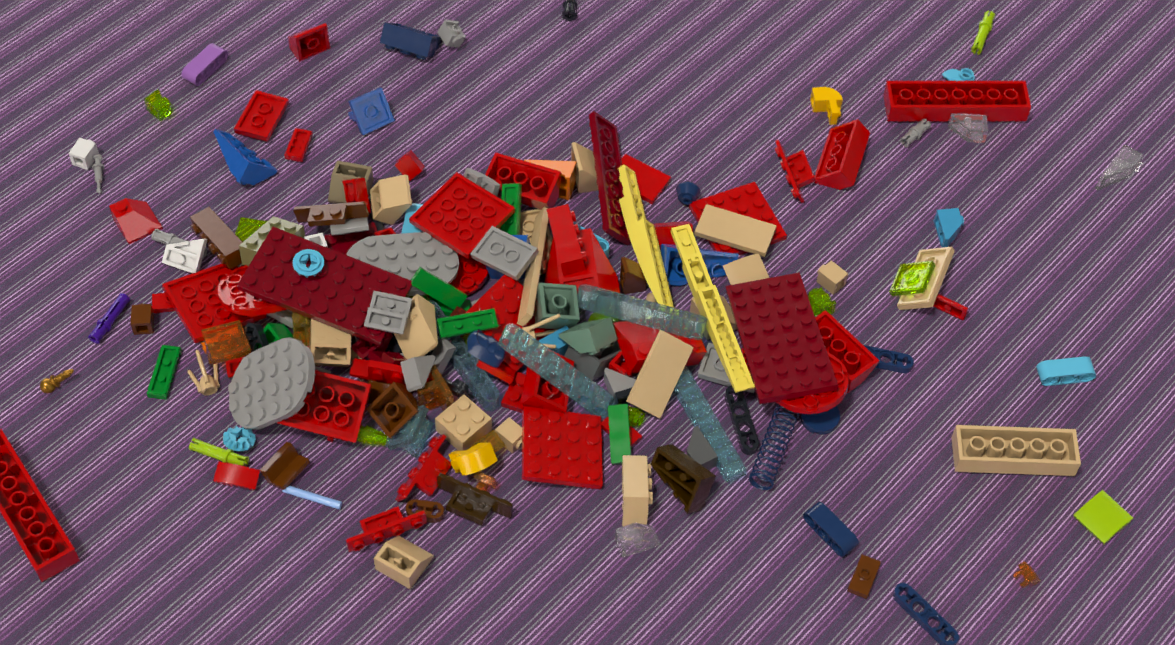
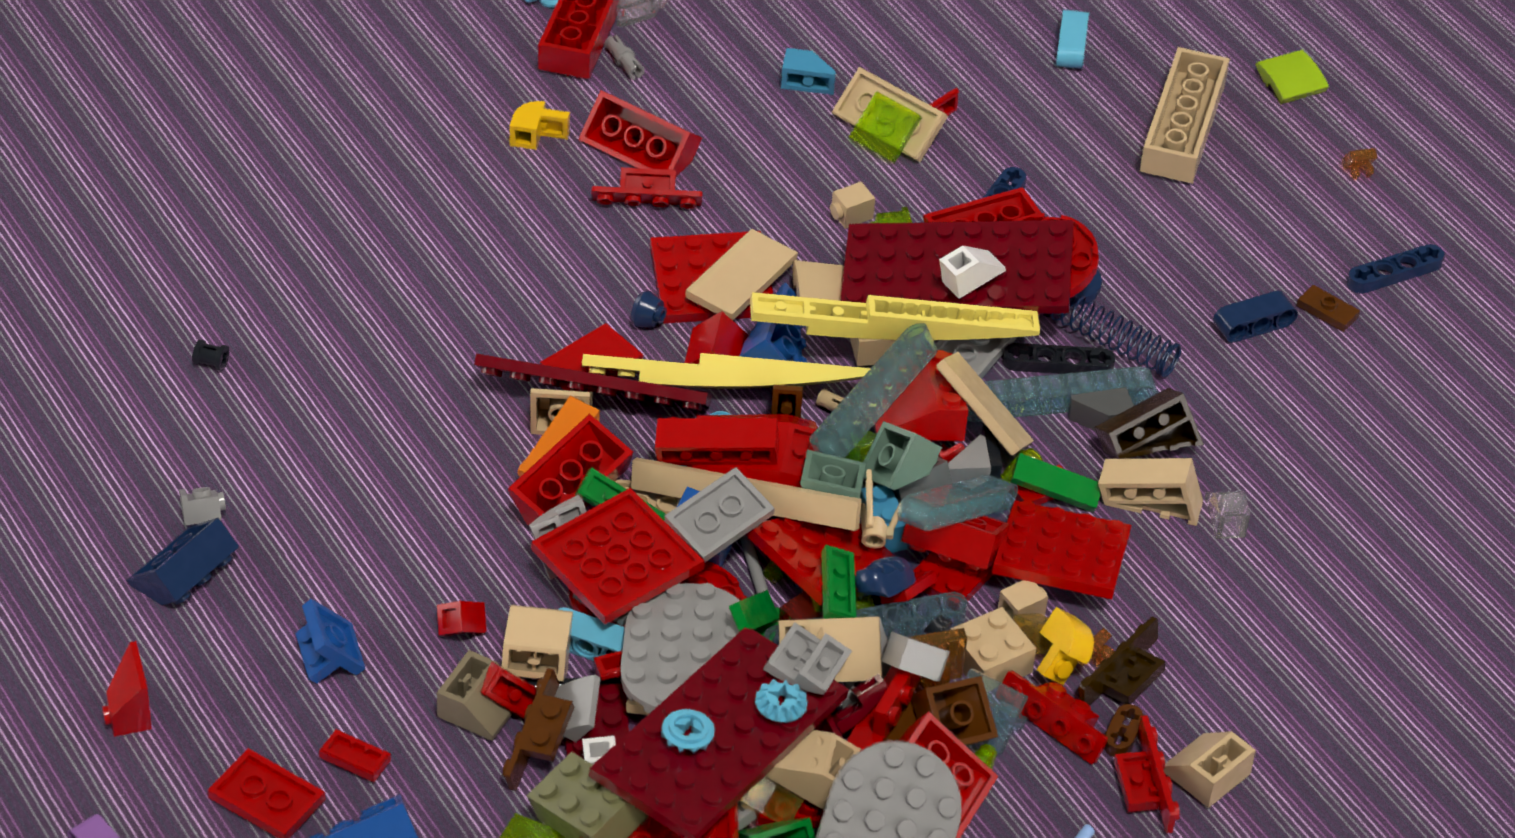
camera: 75 degrees left, 10 degrees down
none -> medium azure gear [755,679,808,722]
none -> white slope [939,246,1006,299]

